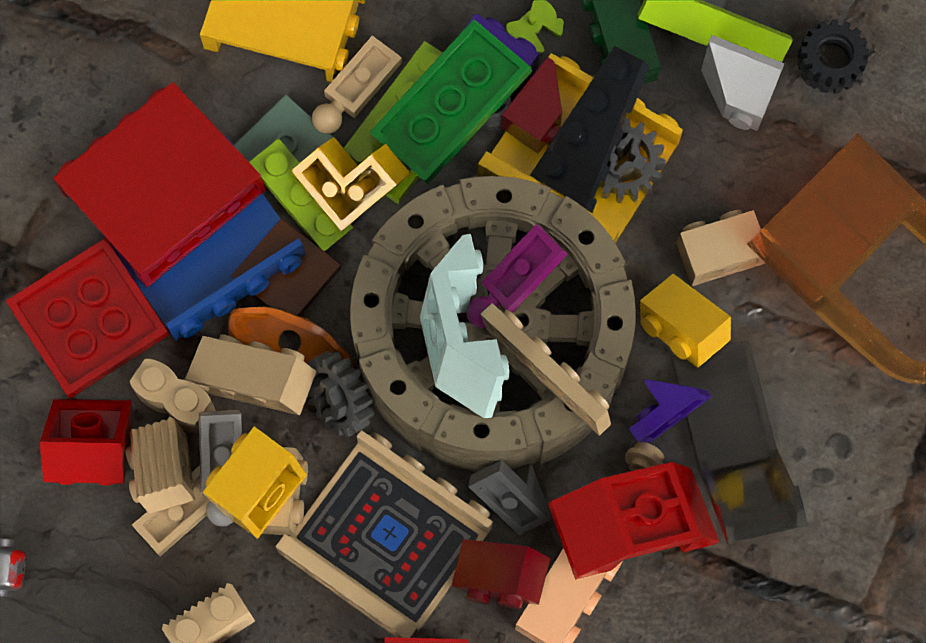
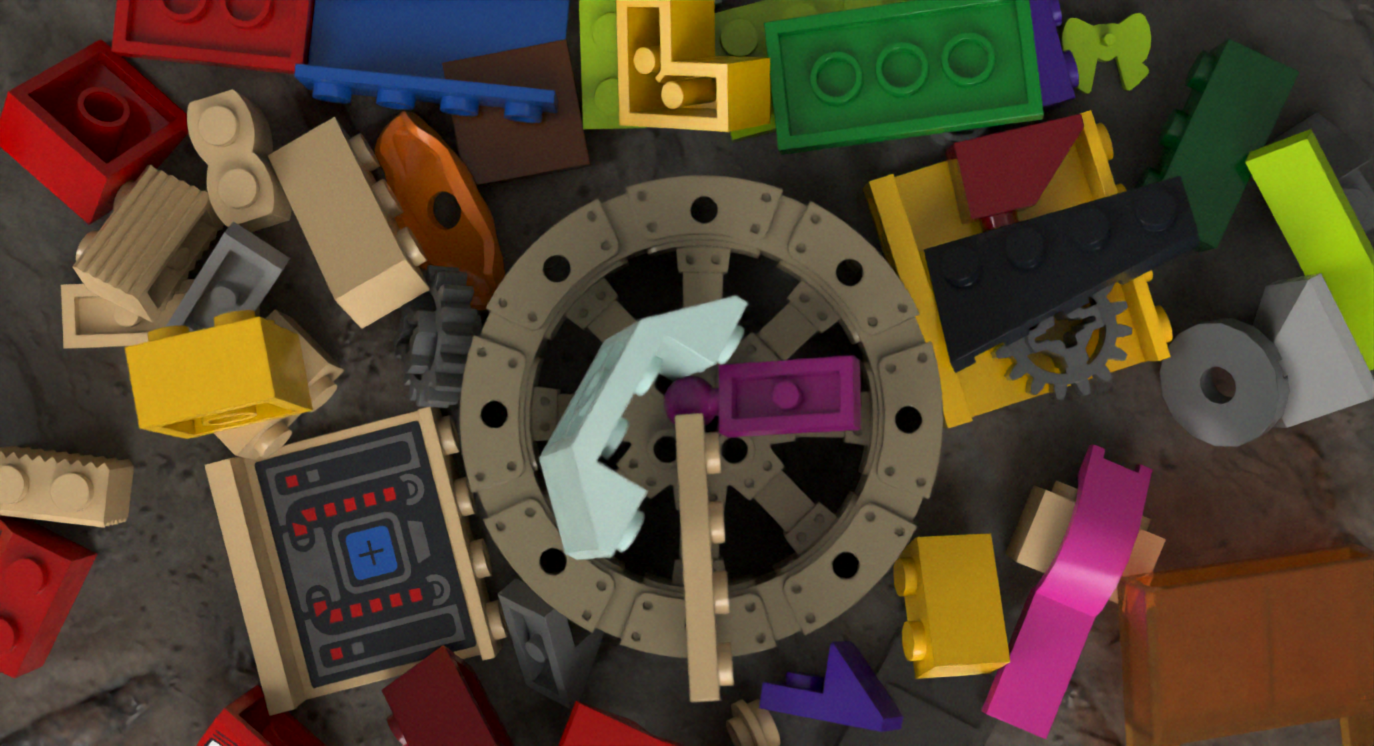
camera: 40 degrees right, 15 degrees up
none -> dark pink piece [981,444,1153,739]
none -> dark grey tile [1160,318,1290,447]

